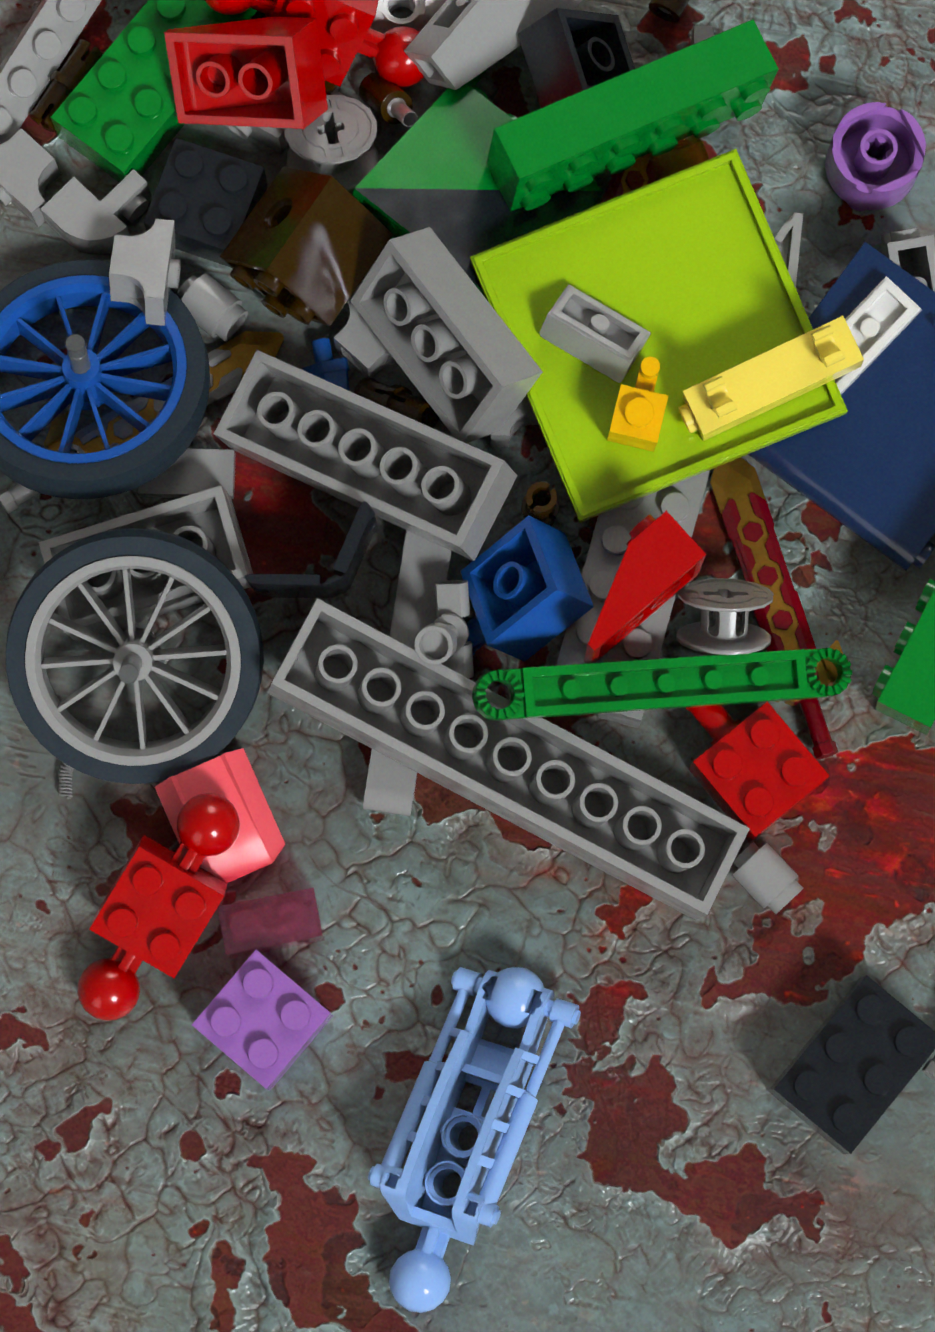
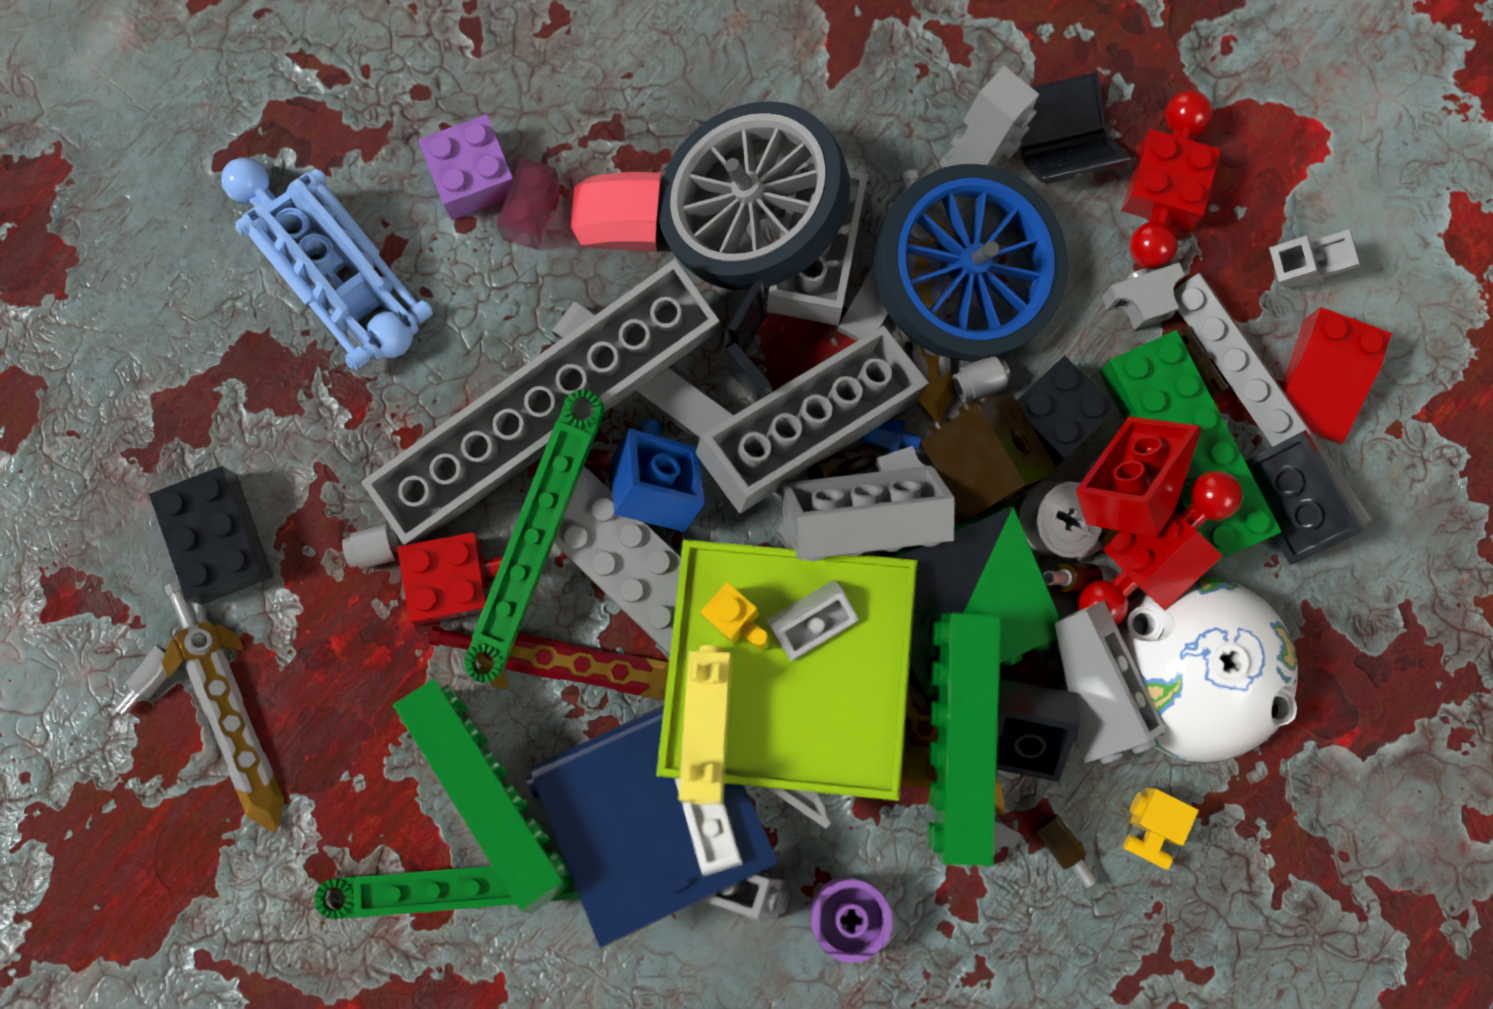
camera: 115 degrees right, 0 degrees up
light grey brick [41,169,151,255] -> none
red brick [77,793,240,1021] -> none
light grey brick [109,219,181,326] -> none
light grey bar [414,580,474,679] -> none
dark brown pin [521,482,560,526] -> none
red slope [584,510,706,664] -> none
light grey piece [676,578,774,655] -> none

